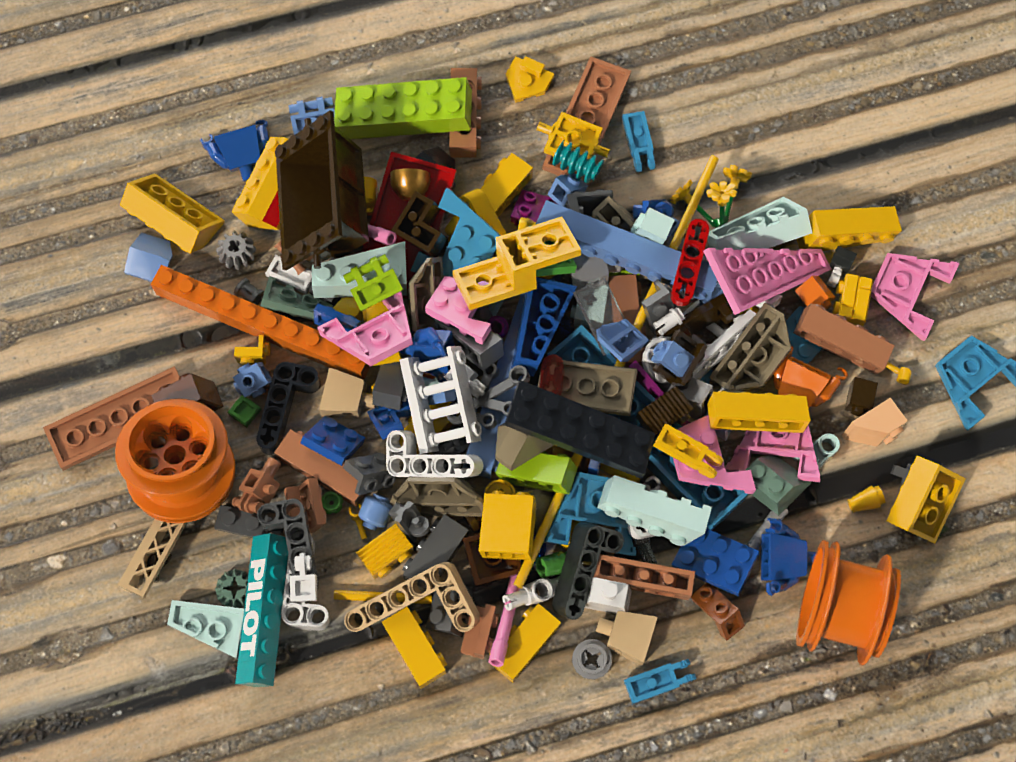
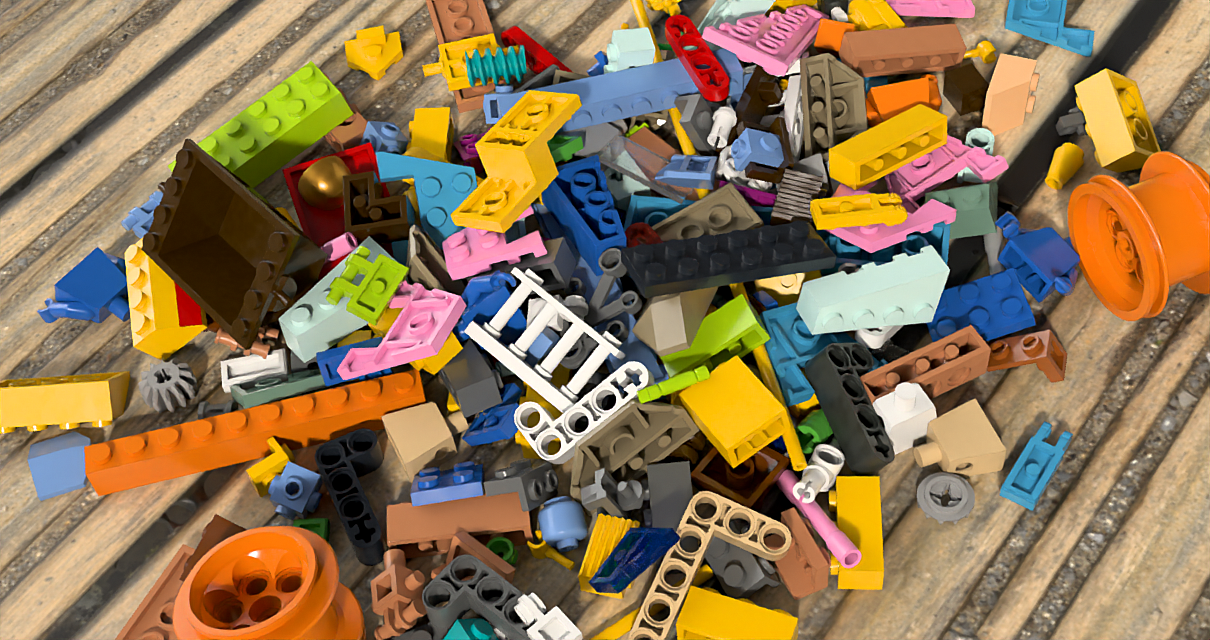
camera: 30 degrees left, 20 degrees down
dark azure hinge [622,111,656,172] -> none
none -> medium blue brick [360,121,409,155]
none -> red beam [501,25,573,75]
none -> clear blue wing [588,528,680,594]
none -> lime wheel [636,365,710,404]

